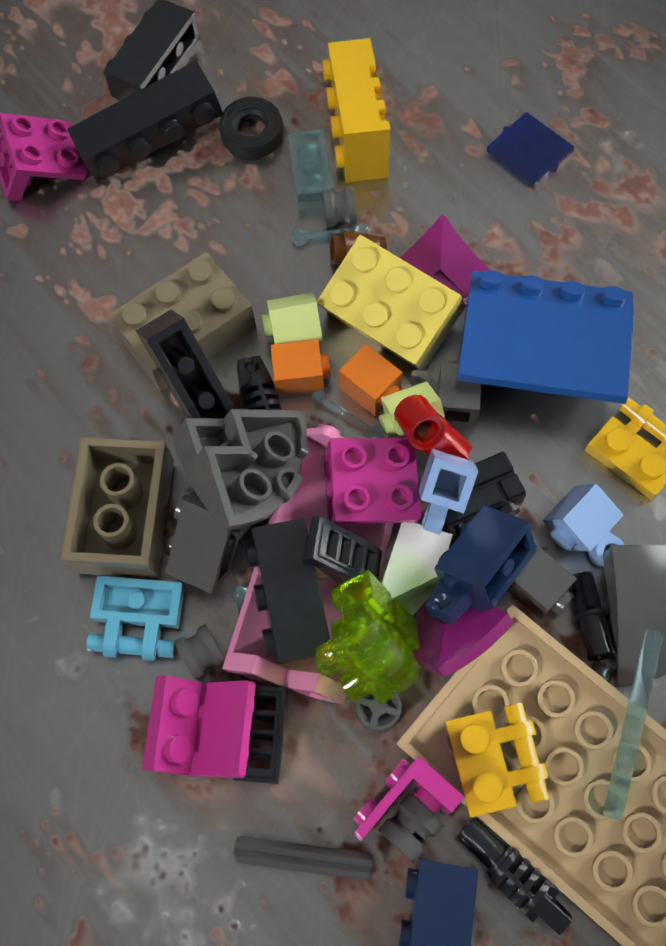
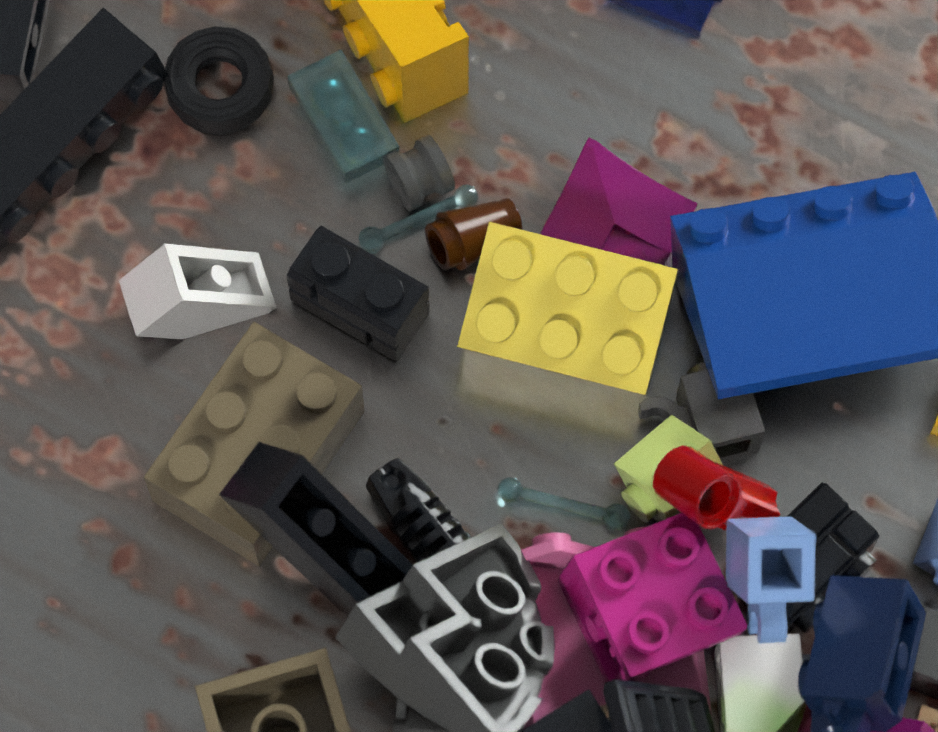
camera: 25 degrees left, 0 degrees up
yellowish green brick [261,292,323,344] -> none
orange brick [270,339,331,398] -> none
orange brick [339,343,403,416] -> none
none -> white slope [119,243,277,339]
none -> black brick [286,225,430,362]

